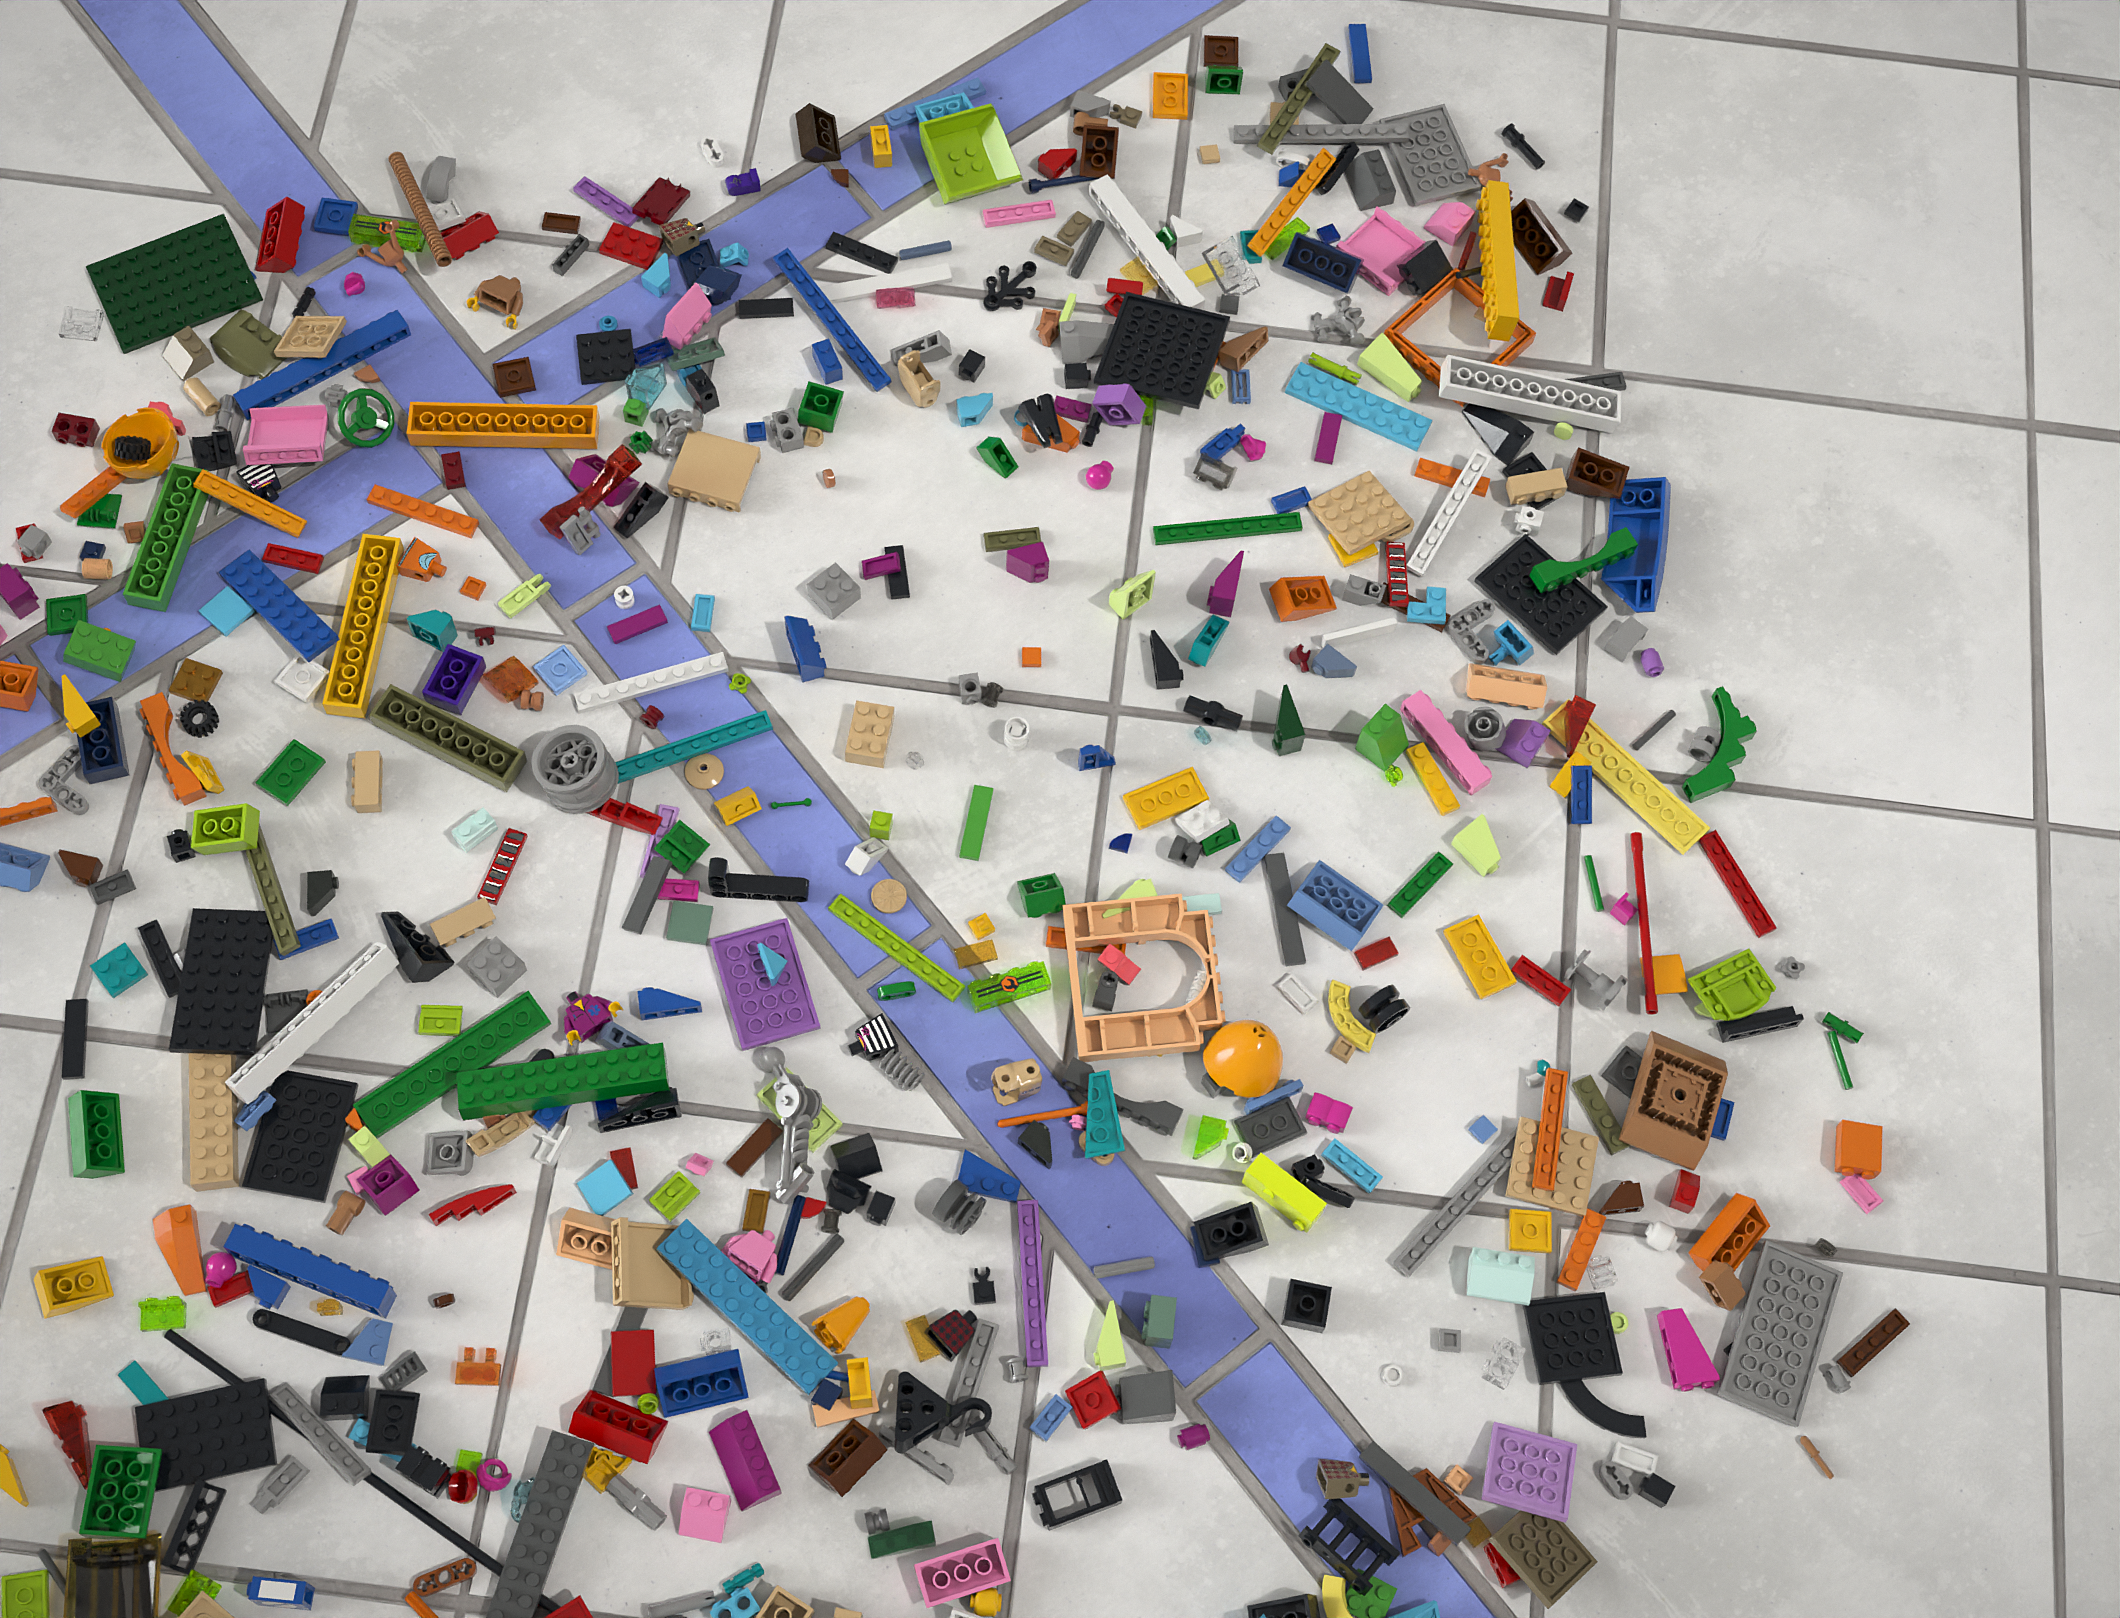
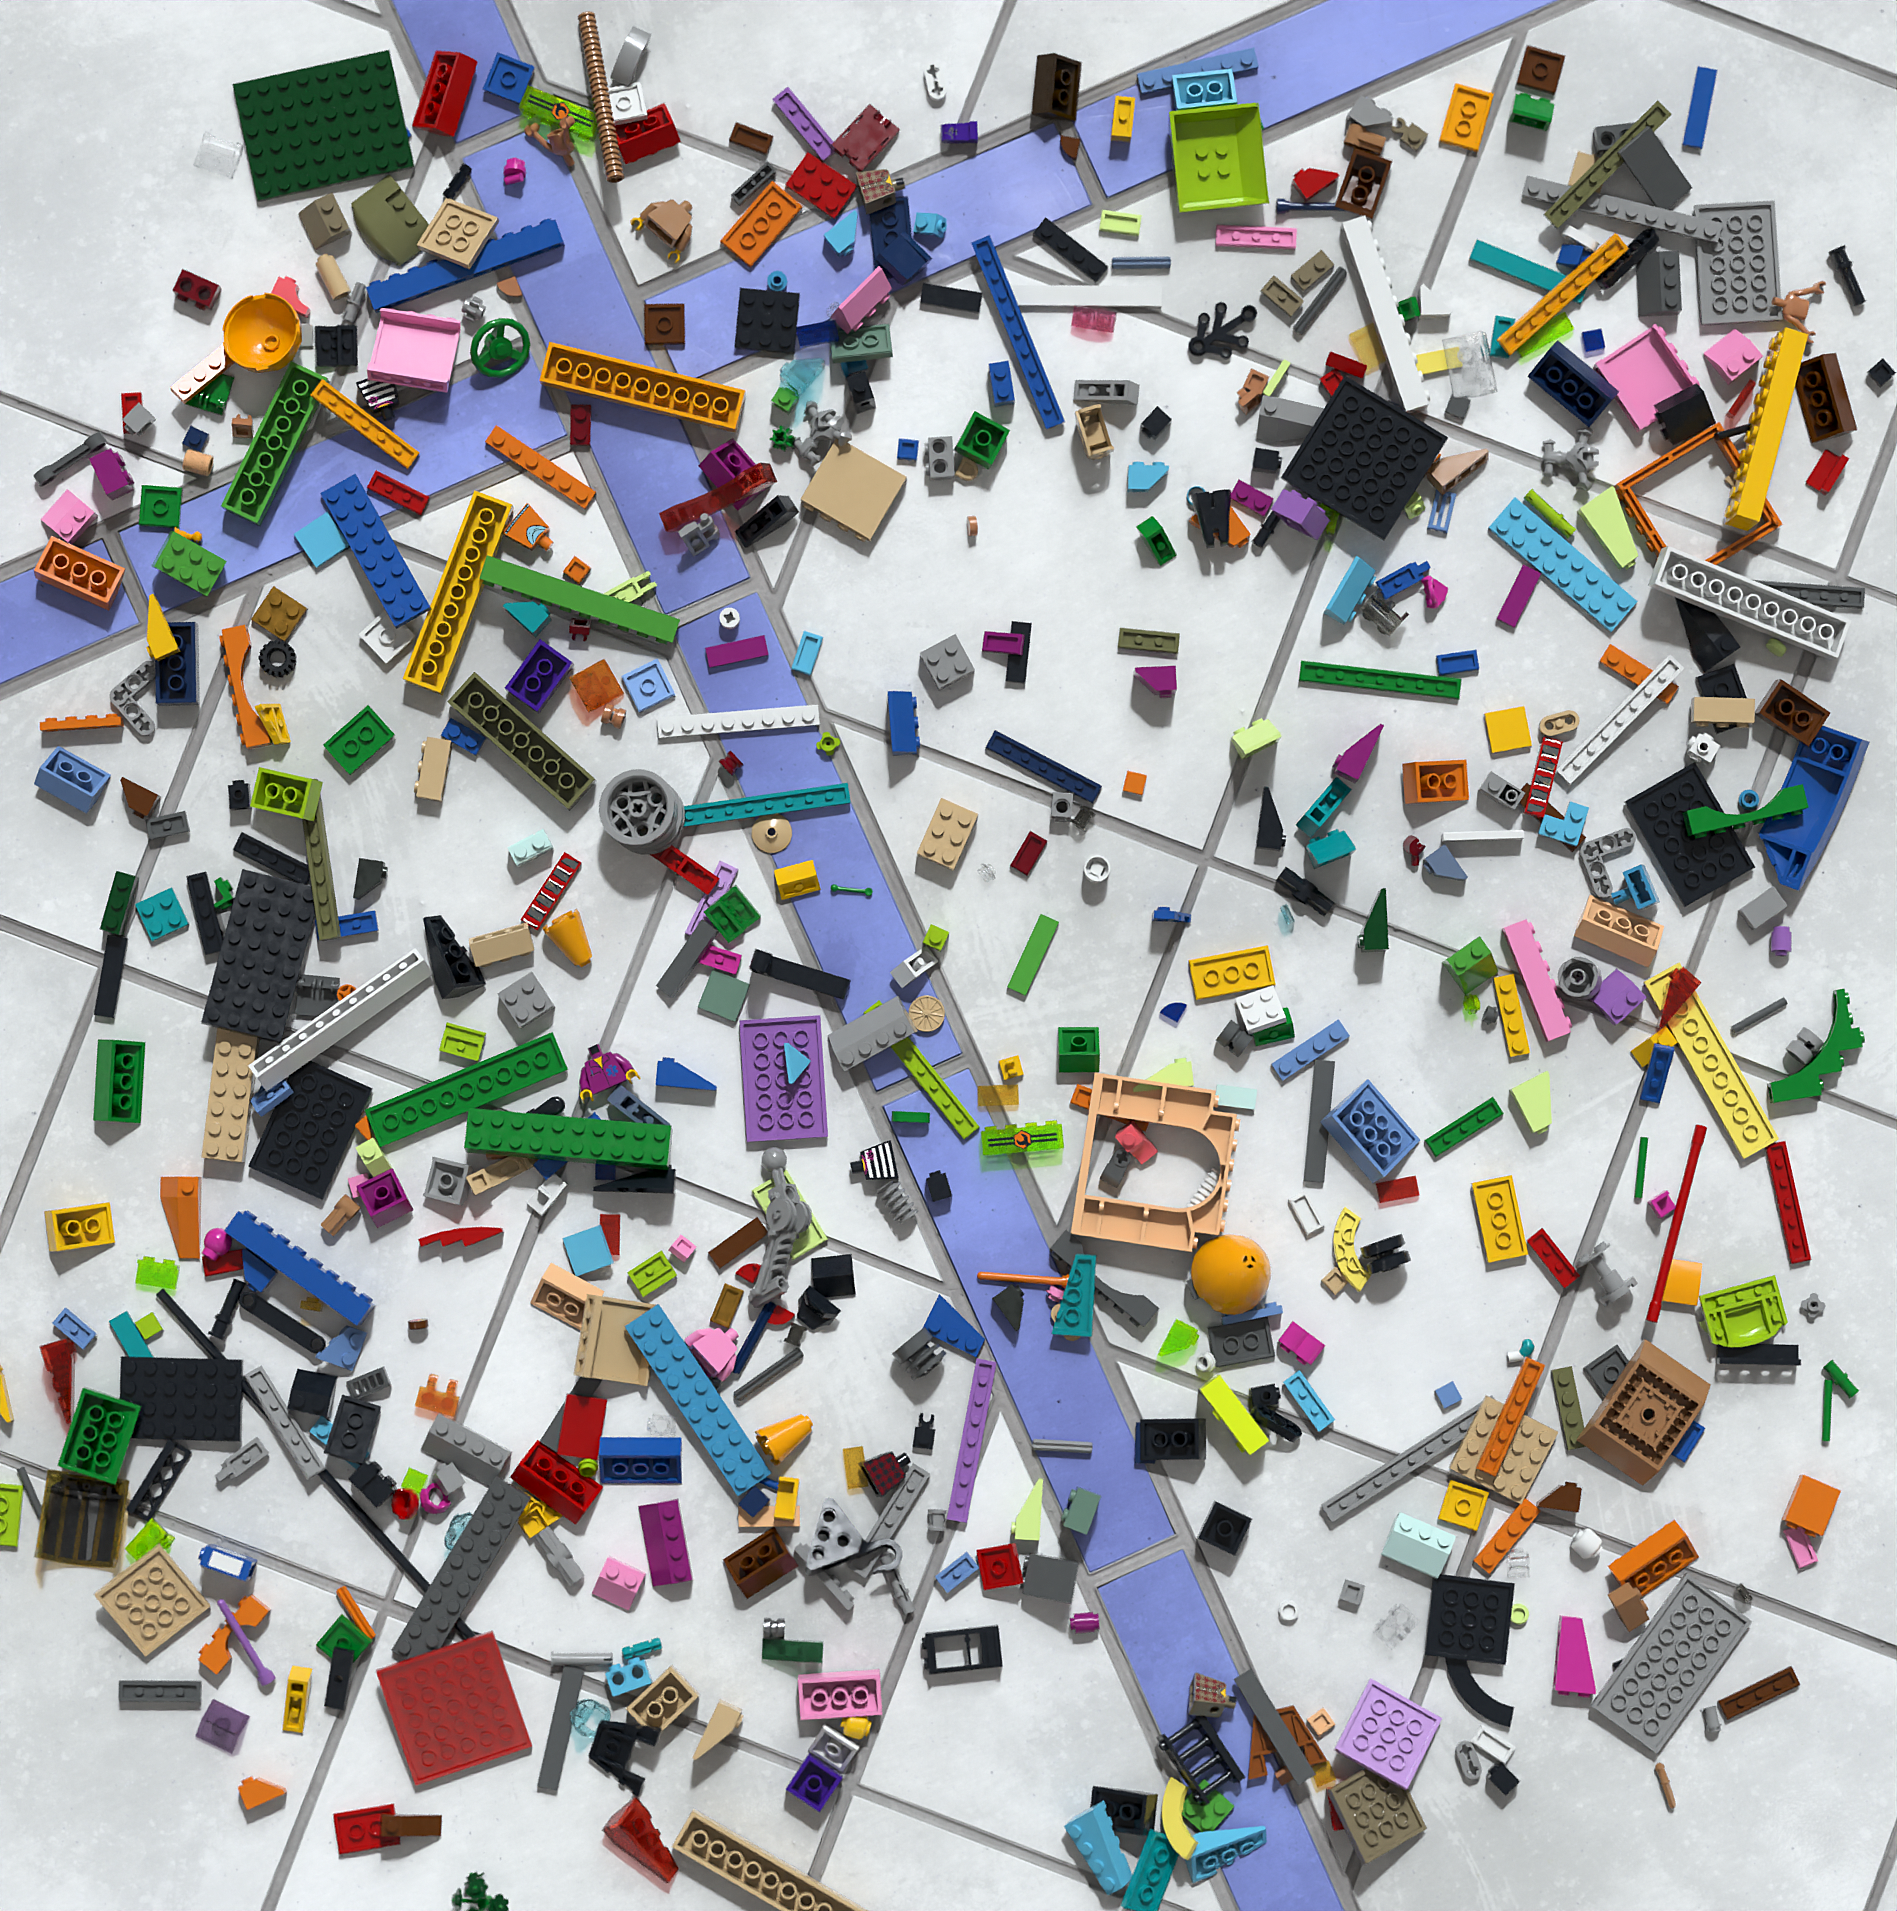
camera: 15 degrees right, 20 degrees up
black tyre [114,436,151,461] -> none
dark orange beam [413,1558,477,1597] -> none
black brick [866,1190,896,1226] -> none
tan piece [991,1058,1042,1107] -> none
dark pink piece [1086,461,1114,490] -> none
tan tile [1199,144,1220,164] -> none
tan plate [1308,470,1412,556] -> none
red slope [1669,1169,1700,1214] -> none
none -> medium blue plate [52,1308,97,1349]
none -> dark green brick [100,871,139,936]
none -> lime tile [135,1312,163,1340]
none -> black pin [208,1278,246,1341]
none -> green bracket [214,877,234,910]
none -> black tile [233,832,310,885]
none -> light grey slope [421,1413,512,1486]
none -> light grey brick [432,1462,466,1496]
none -> blue plate [441,718,486,756]
none -> bright green brick [479,555,680,645]
none -> light orange cone [542,909,592,967]
none -> orange tile [720,181,803,268]
none -> red tile [735,1263,761,1284]
none -> light grey slope [828,996,918,1072]
none -> black brick [926,1170,952,1202]
none -> dark blue tile [985,730,1102,804]
none -> dark red tile [1010,831,1047,876]
none -> yellowish green tile [1099,210,1142,236]
none -> teal slope [1305,829,1356,869]
none -> medium azure slope [1323,556,1376,625]
none -> teal tile [1469,239,1588,304]
none -> dark grey plate [1482,1006,1499,1025]
none -> dark azure plate [1738,790,1759,810]

